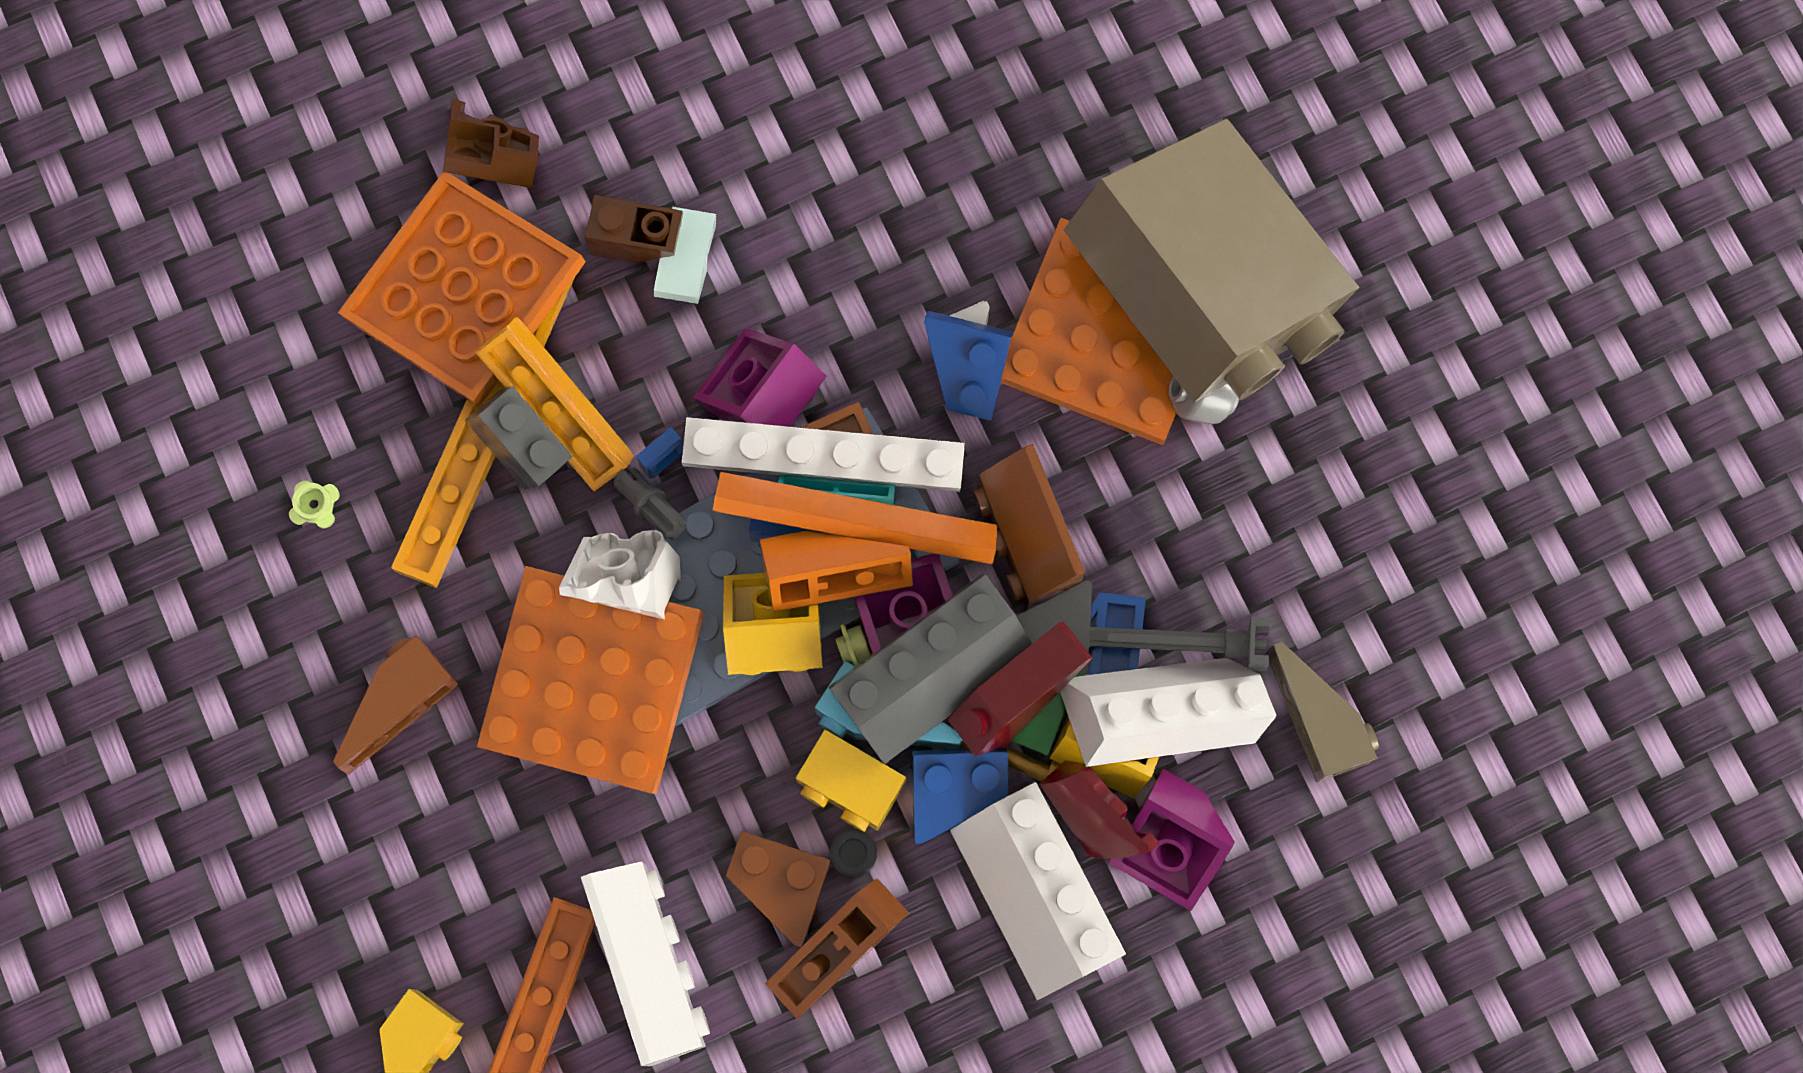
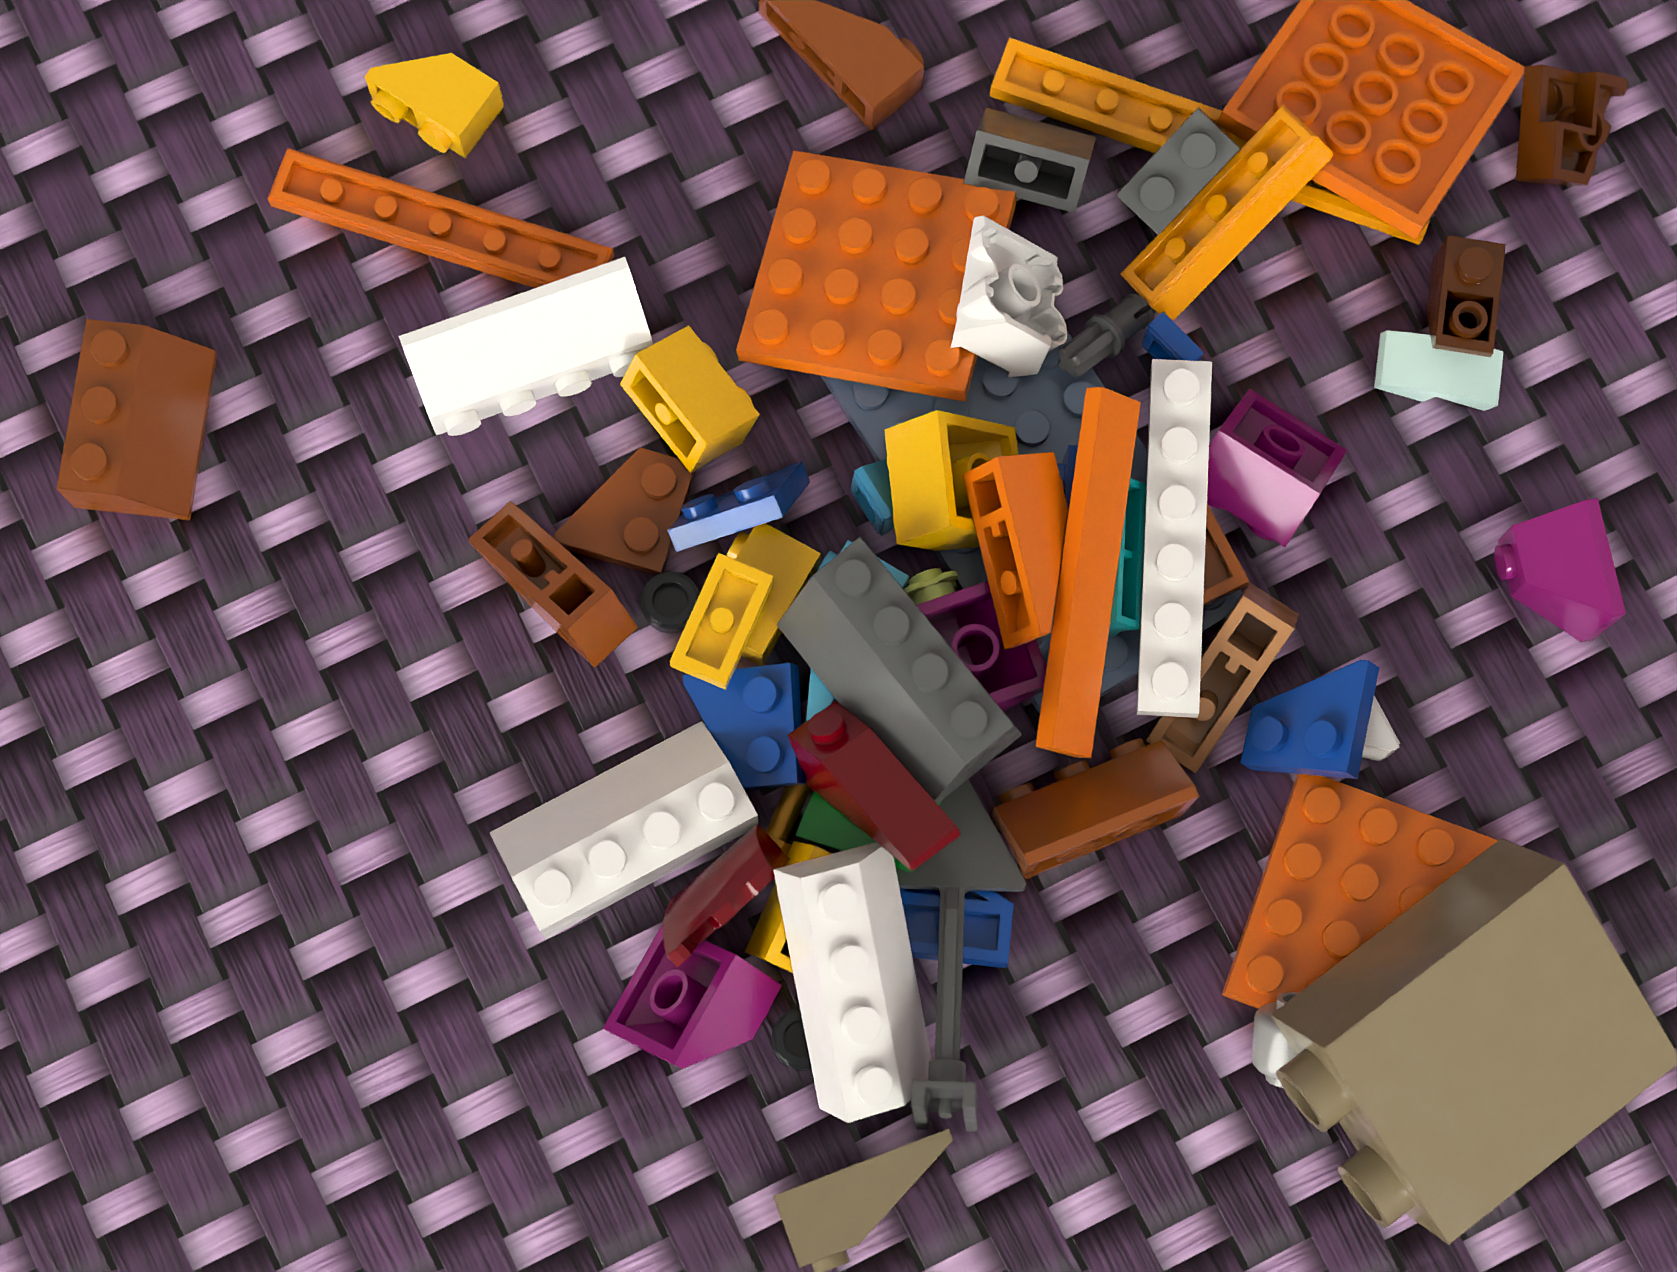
camera: 85 degrees right, 0 degrees up
none -> yellow brick [620,325,760,473]
none -> blue wing [667,461,810,552]
none -> yellow plate [669,553,774,690]
none -> black tile [771,1008,812,1071]
none -> dark azure slope [850,459,895,536]
none -> dark grey brick [964,108,1096,213]
none -> medium nougat slope [1146,582,1299,773]
none -> magenta slope [1494,498,1626,642]

